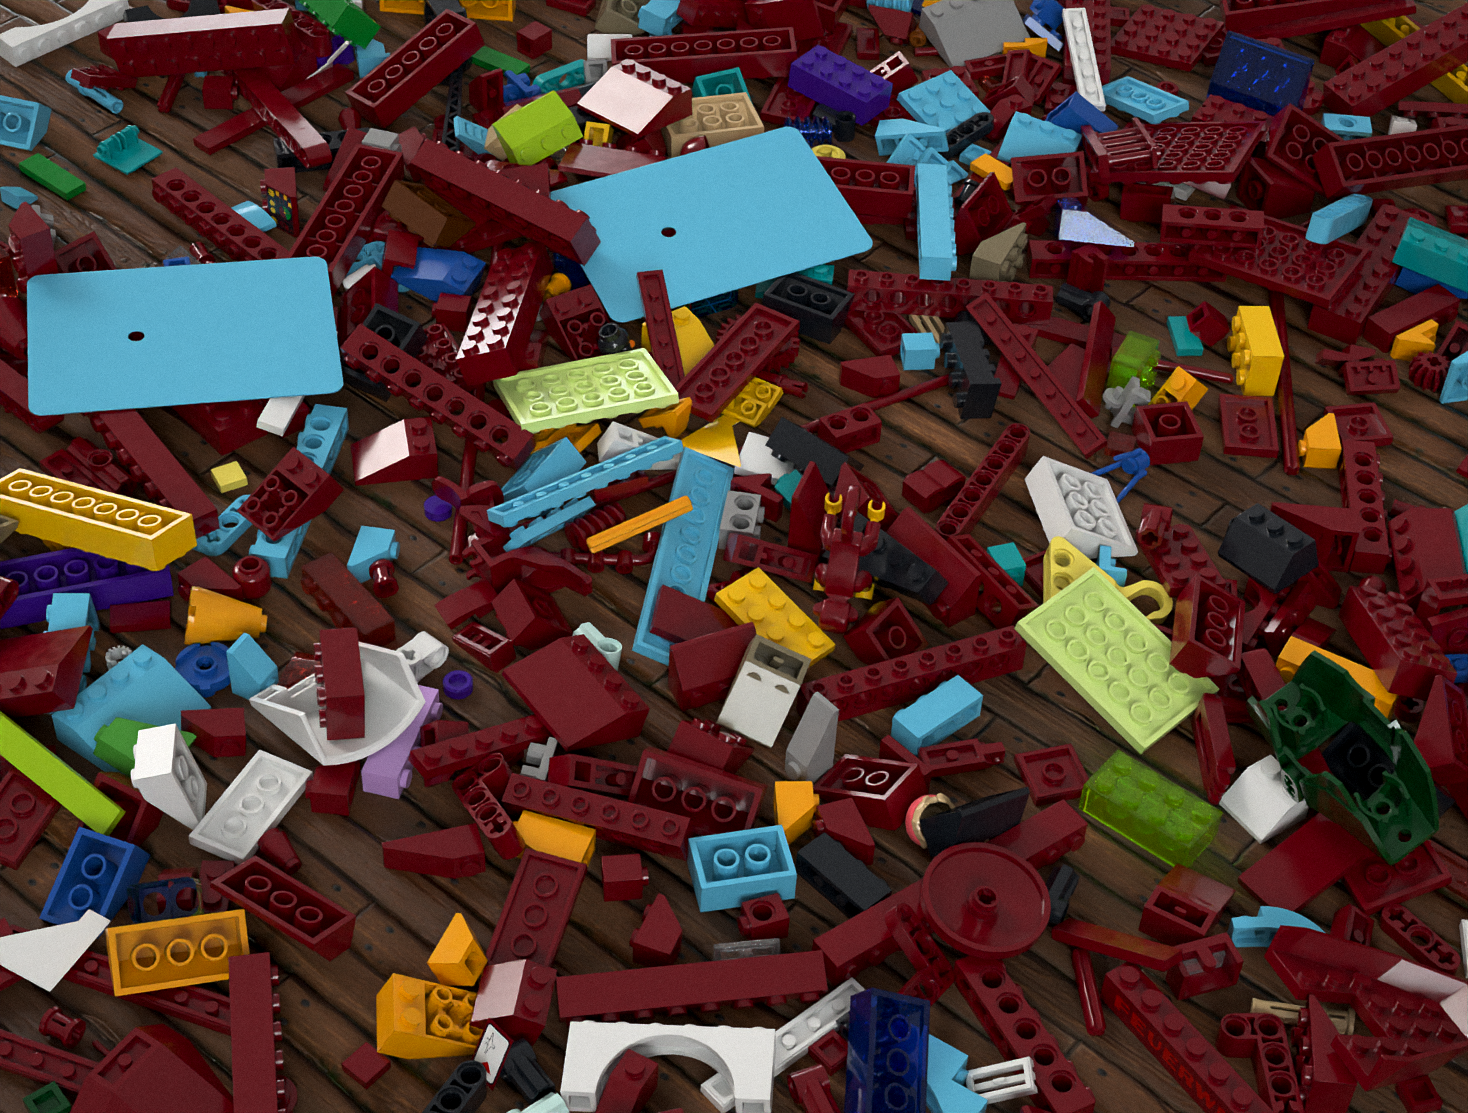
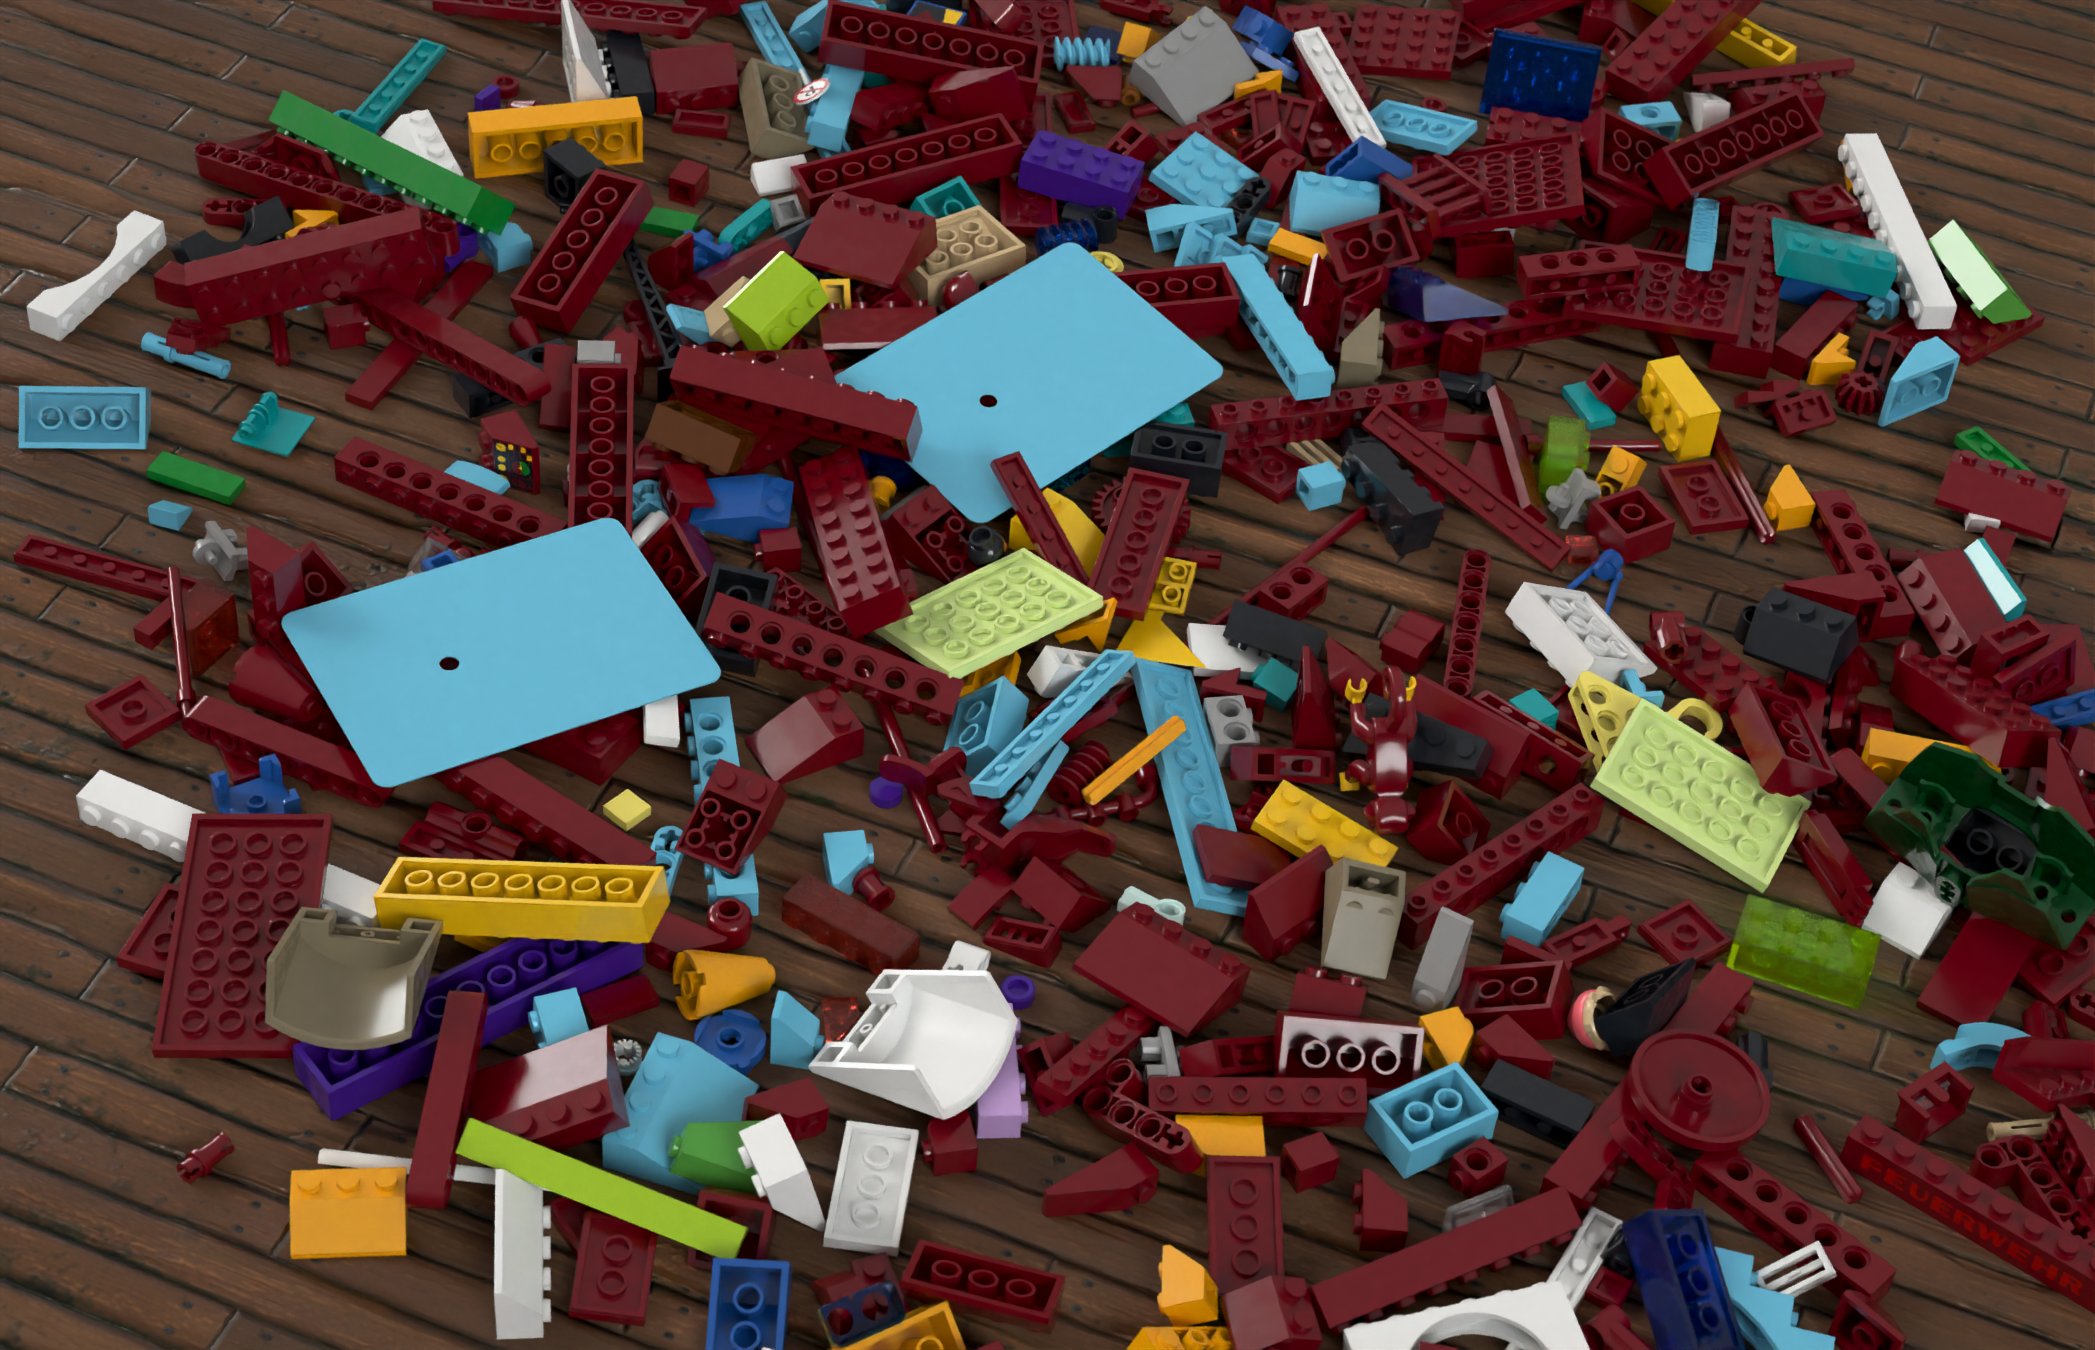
camera: 20 degrees left, 0 degrees up
dark red cone [257,828,302,876] -> none
white piece [305,41,349,80] -> none
dark red brick [314,628,365,740] -> none
dark red slope [839,354,900,398] -> none
dark red tile [1052,918,1182,972] -> none
dark red slope [1138,863,1236,947] -> none
dark red plate [1323,402,1394,447] -> none

